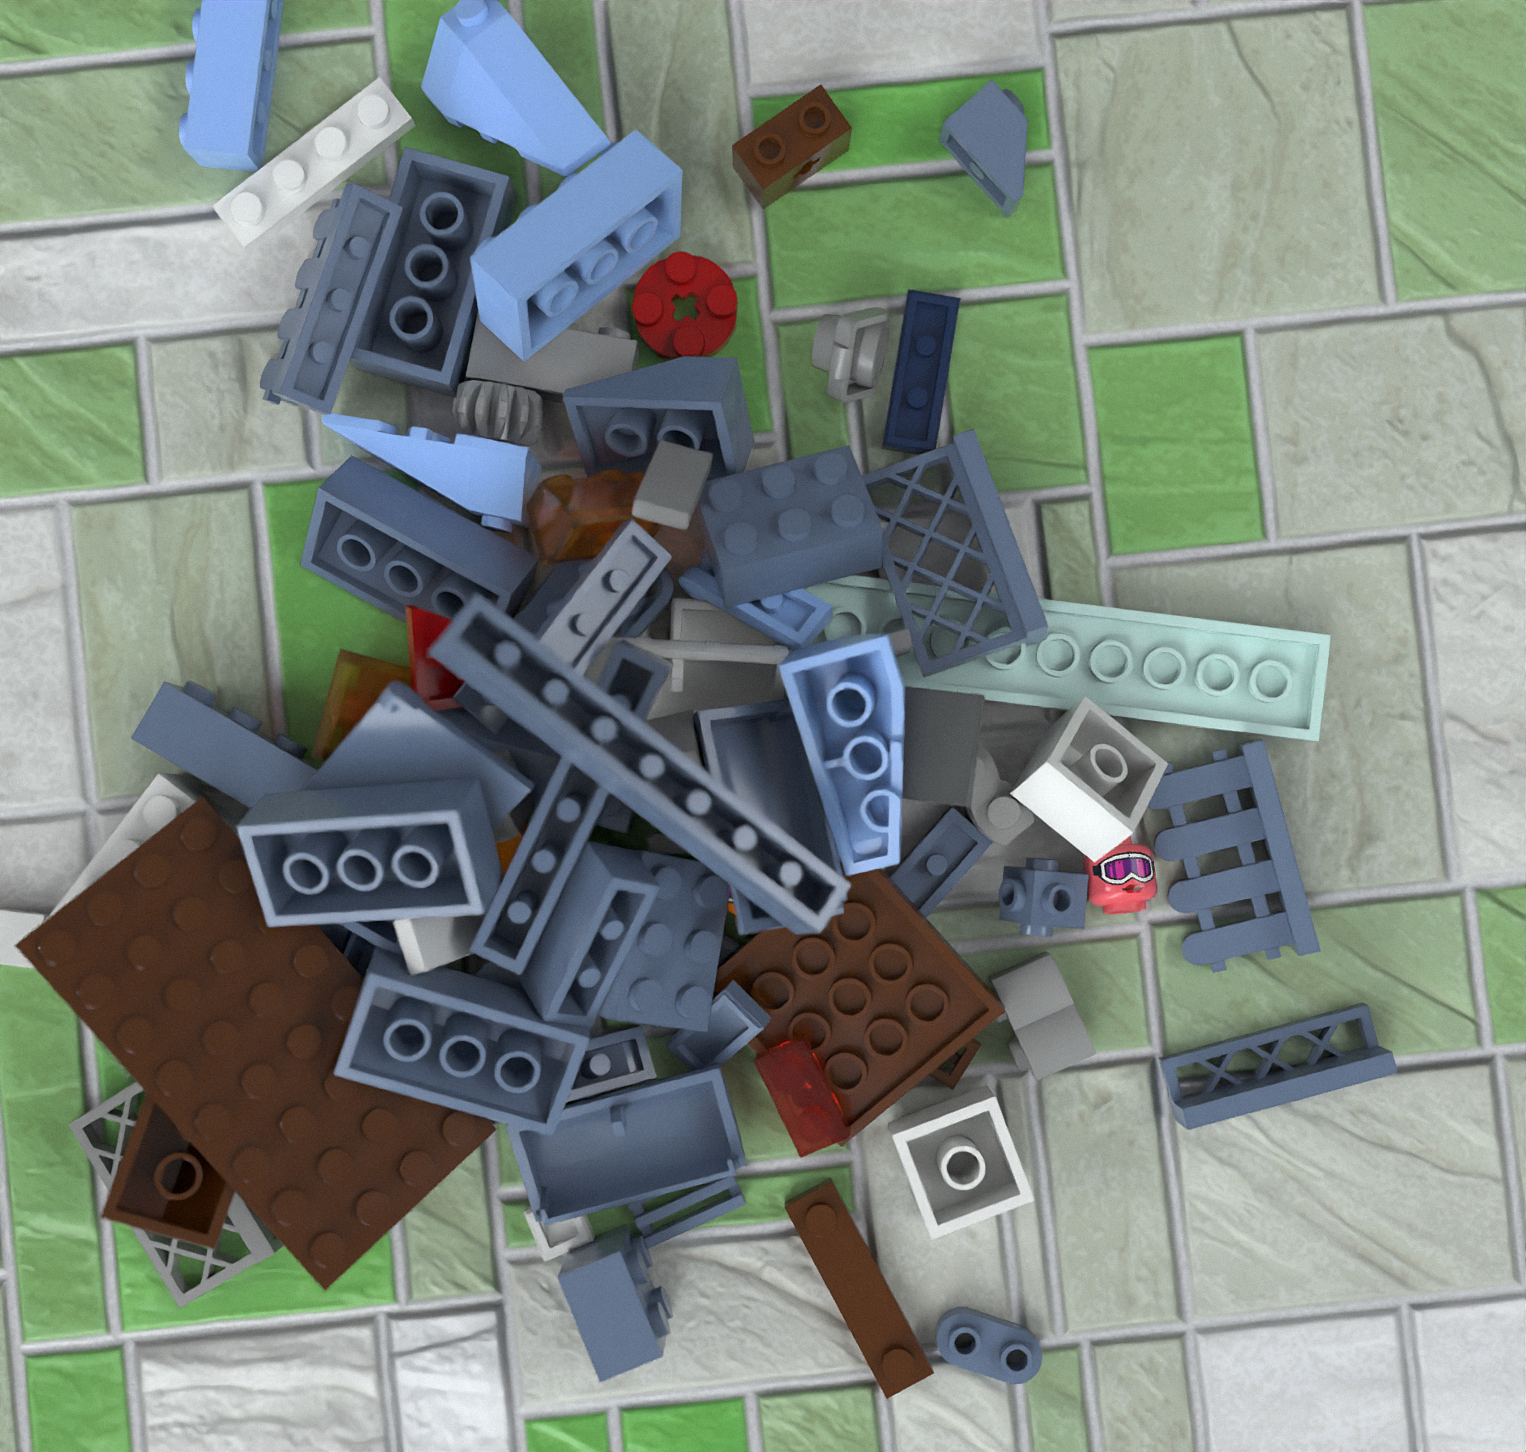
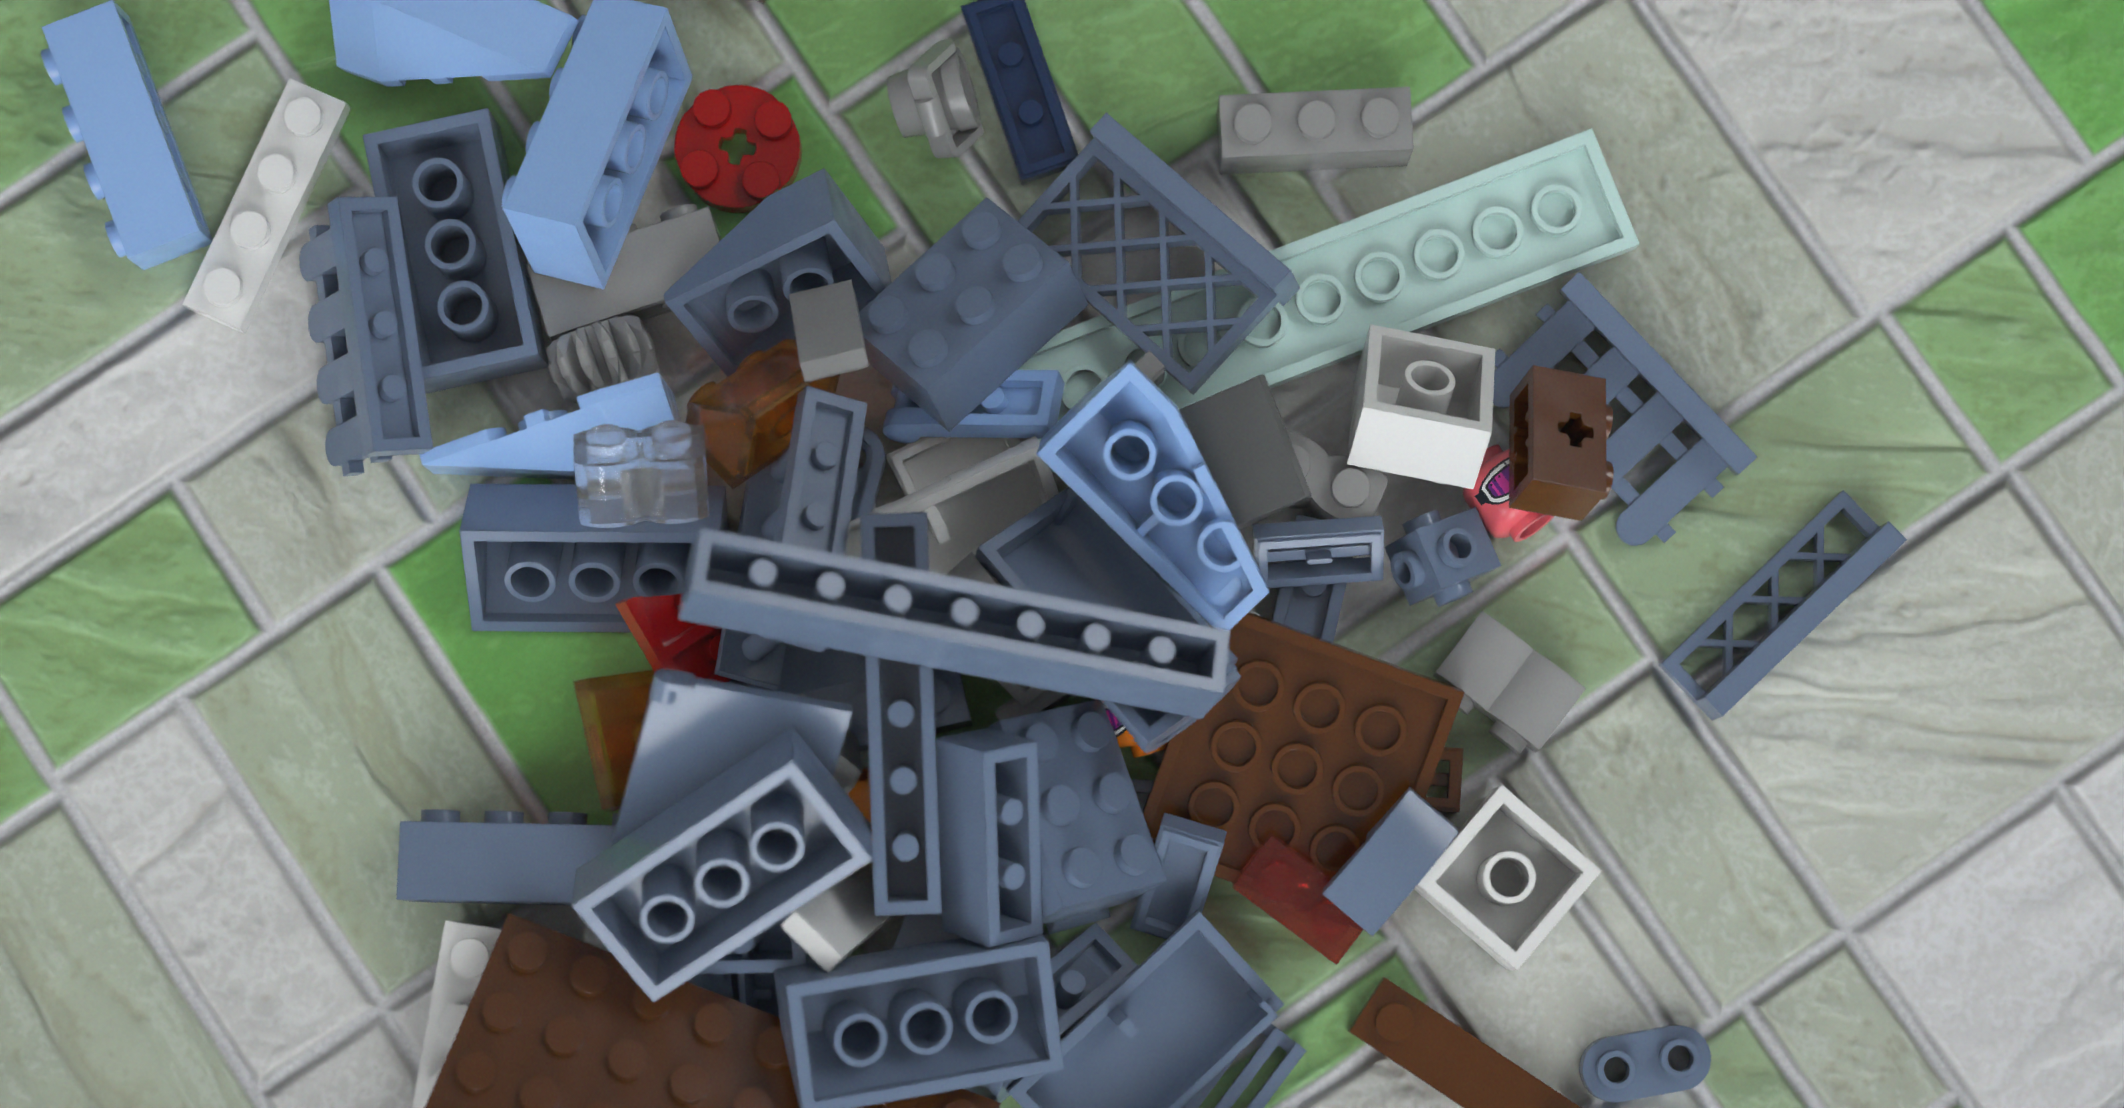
camera: 20 degrees left, 5 degrees down
none -> clear brick [574,420,710,528]
none -> light grey brick [1216,87,1414,175]
none -> sand blue tile [1252,516,1384,588]
none -> sand blue slope [1323,787,1459,937]
none -> reddish brown brick [1509,365,1614,521]

